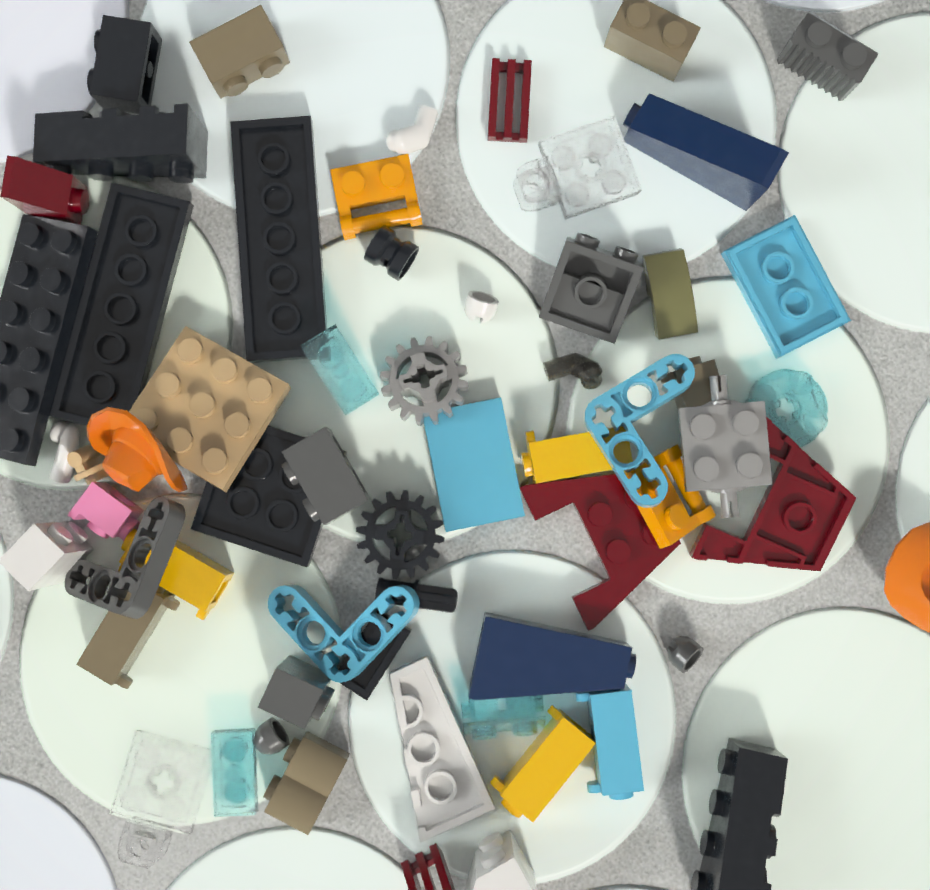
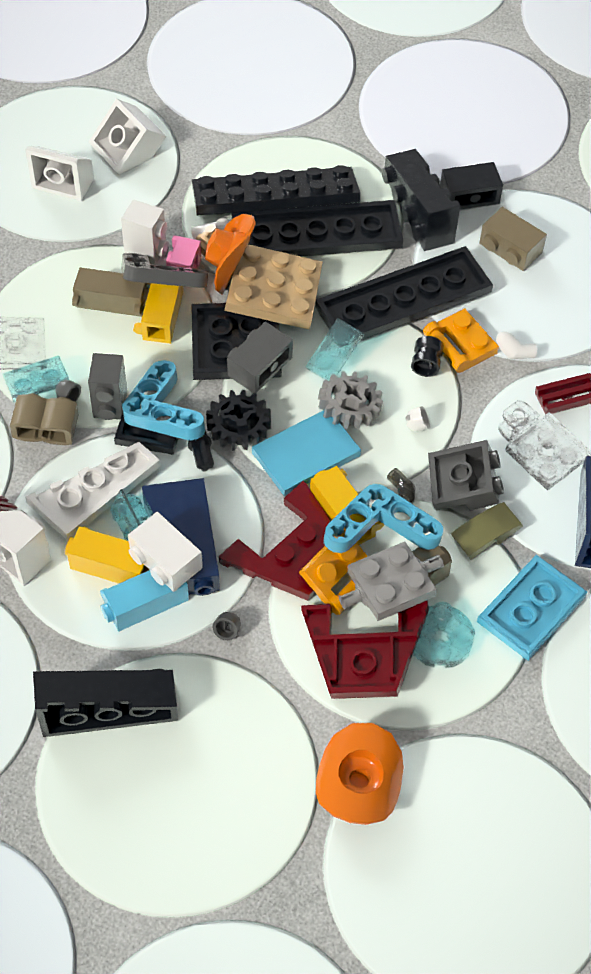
camera: 70 degrees right, 30 degrees down
dark red slope [0,155,90,225] -> none
none -> white brick [128,512,202,592]

